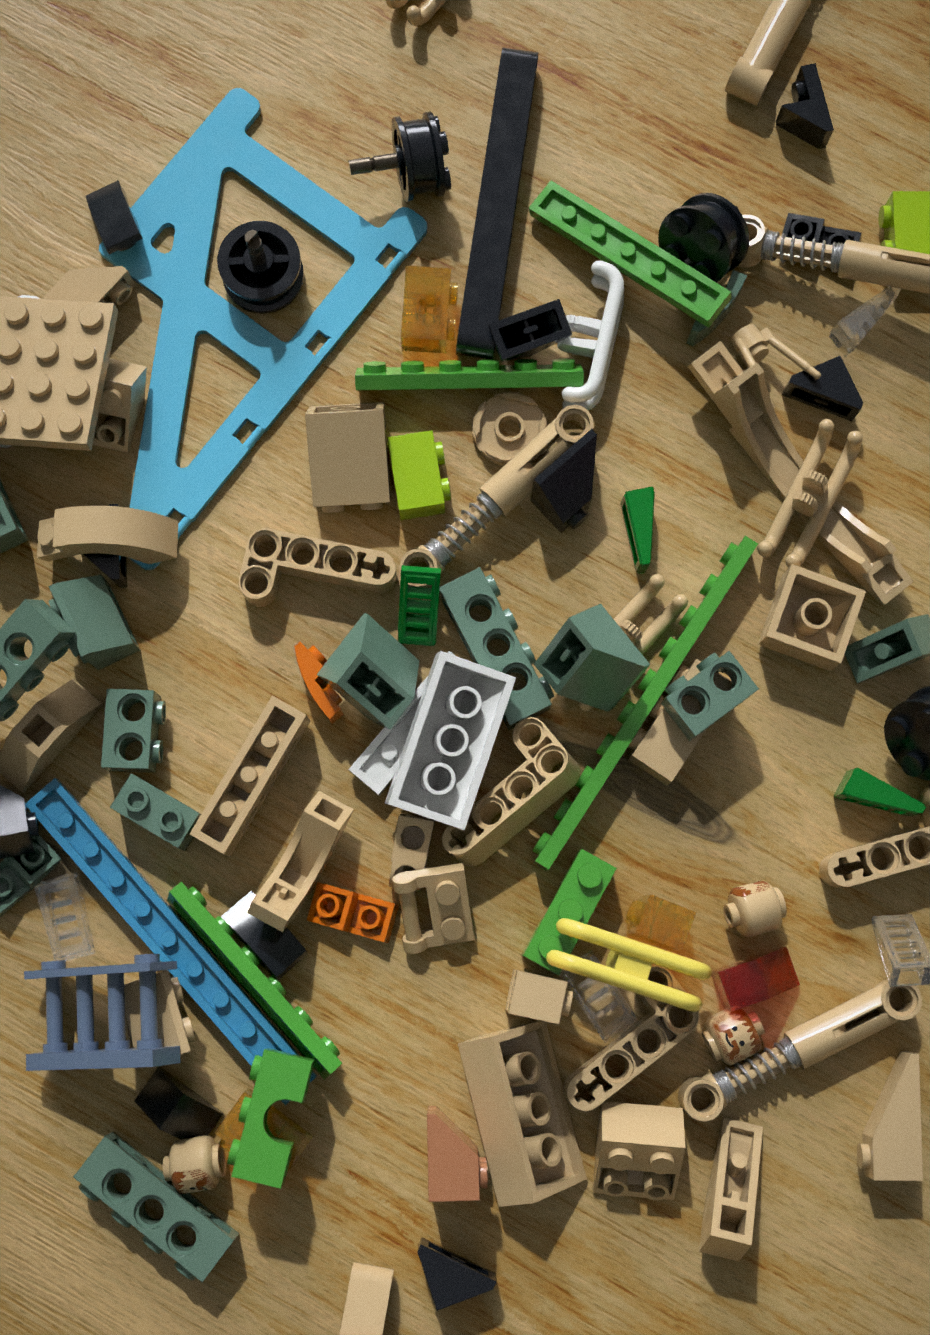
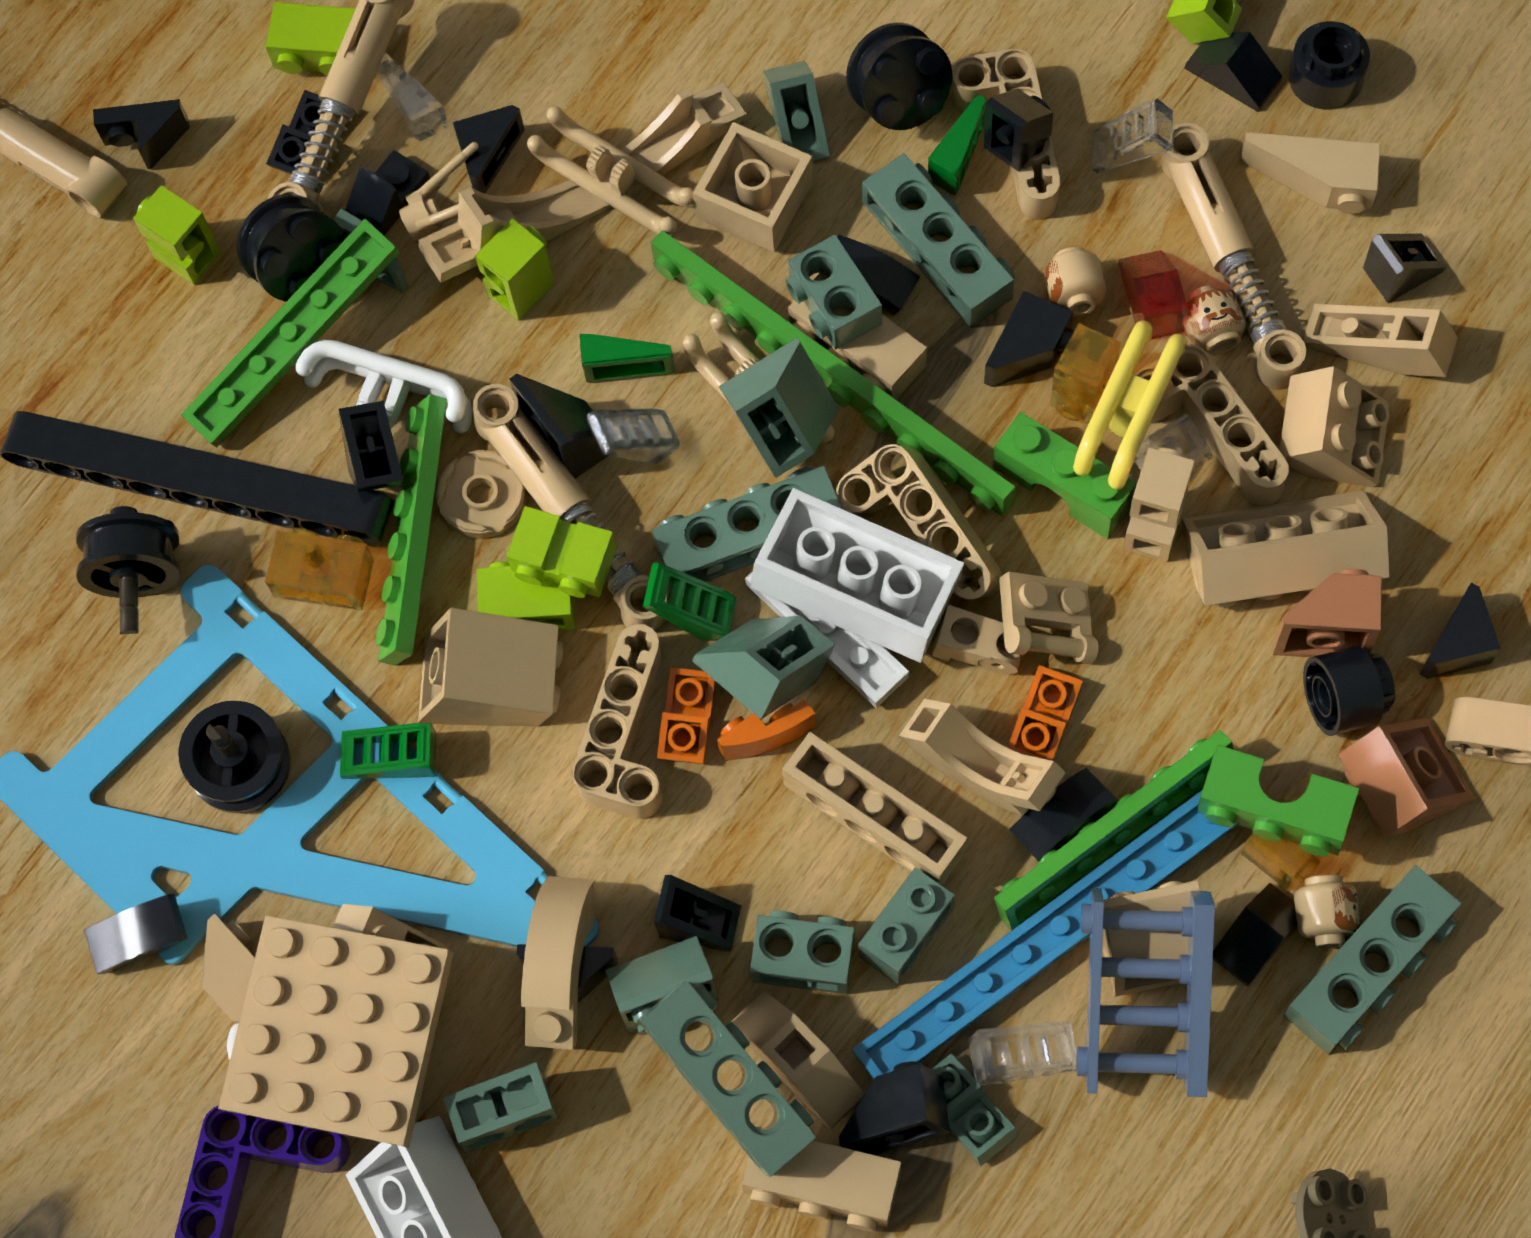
camera: 75 degrees left, 10 degrees down
none -> lime brick [133,185,222,285]
none -> green slope [340,723,436,779]
none -> black slope [345,150,430,236]
none -> lime brick [475,218,555,321]
none -> lime brick [506,506,618,598]
none -> clear slope [587,408,680,464]
none -> black slope [654,875,742,951]
none -> orange slope [657,667,716,764]
none -> black slope [837,235,921,315]
none -> sand green brick [862,153,1015,329]
none -> black slope [984,88,1053,172]
none -> black slope [984,291,1077,387]
none -> black piece [1303,646,1395,736]
none -> nougat slope [1338,717,1476,838]
none -> black slope [1363,233,1447,303]

